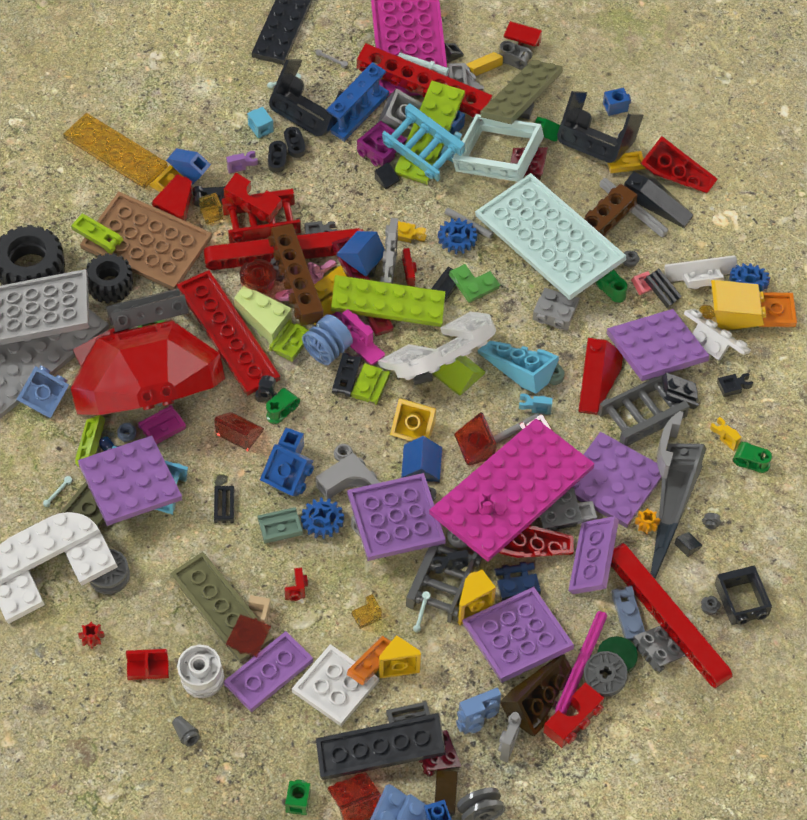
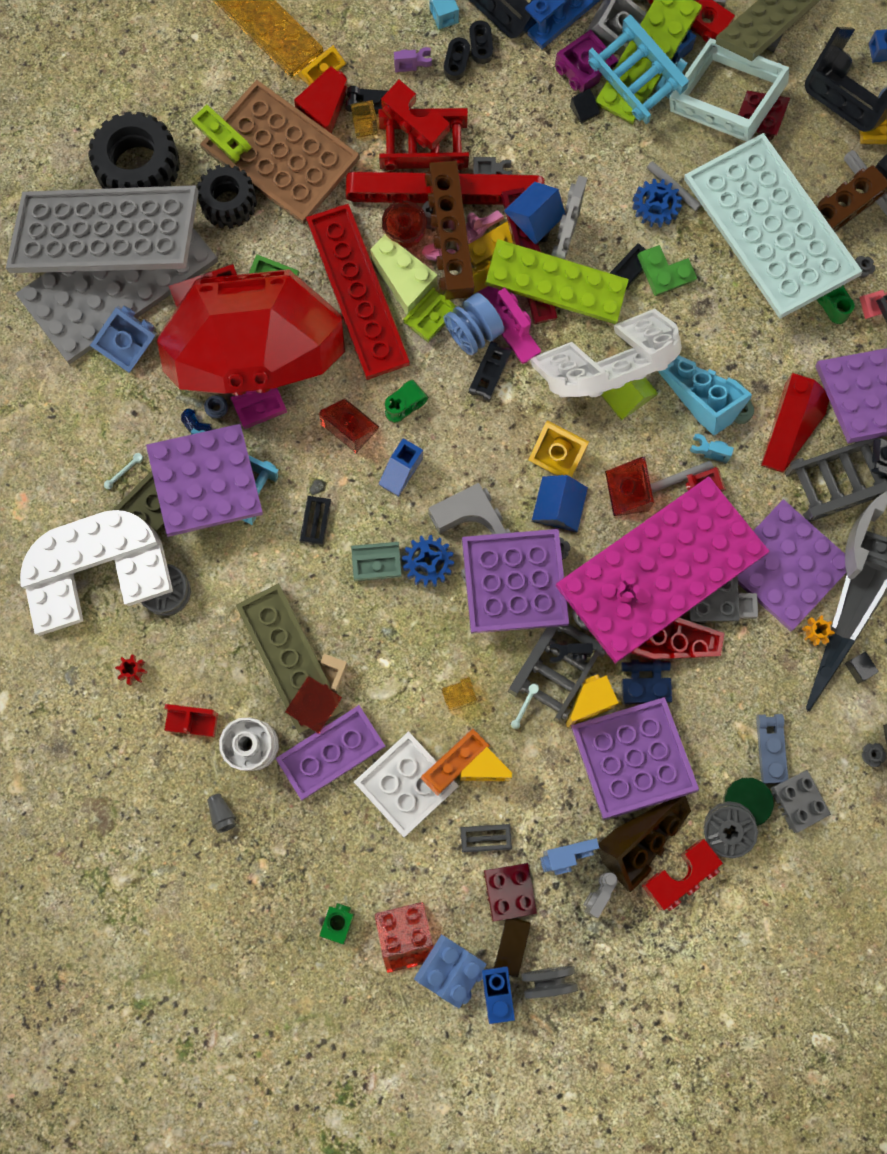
camera: 10 degrees right, 20 degrees up
lime plate [75,415,105,467] -> none
dark grey fence [106,288,189,332] -> none
blue slope [166,148,211,185] -> none
black plate [255,375,277,402] -> none
blue plate [260,444,314,496] -> none
red bracket [284,567,308,601] -> none
black plate [316,713,446,780] -> none
light grey plate [334,444,353,461] -> none
lime plate [351,363,390,405] -> none
yellow plate [398,221,427,243] -> none
red plate [402,248,417,287] -> none
light grey plate [532,287,580,331] -> none
green panel [535,116,560,142] -> none
dark pink axle [555,611,607,715] -> none
medium lavender plate [568,516,619,594] -> none
red beam [611,543,733,688] -> none

